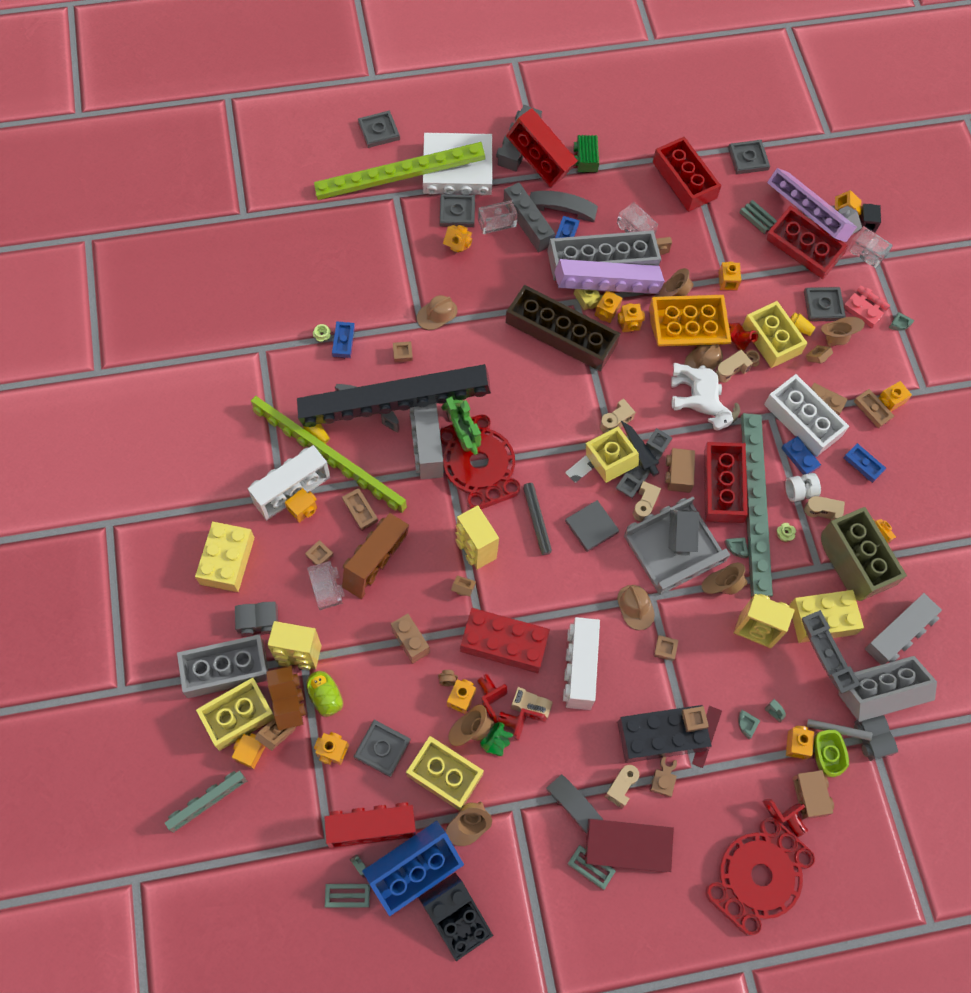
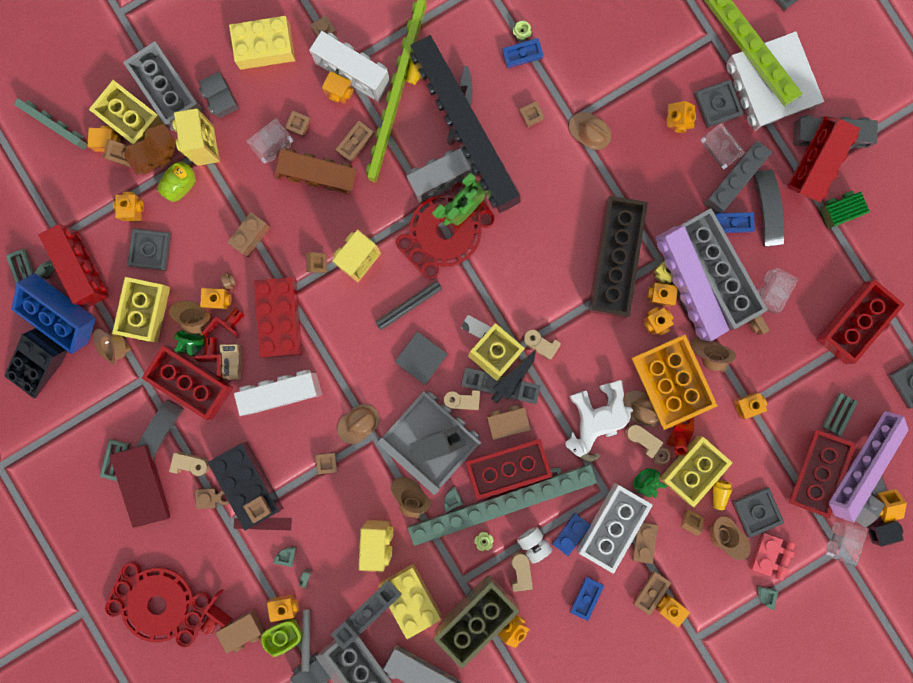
camera: 80 degrees right, 20 degrees up
none -> red brick [141,345,233,420]
none -> medium nougat plate [310,15,337,37]
none -> green piece [633,468,667,498]

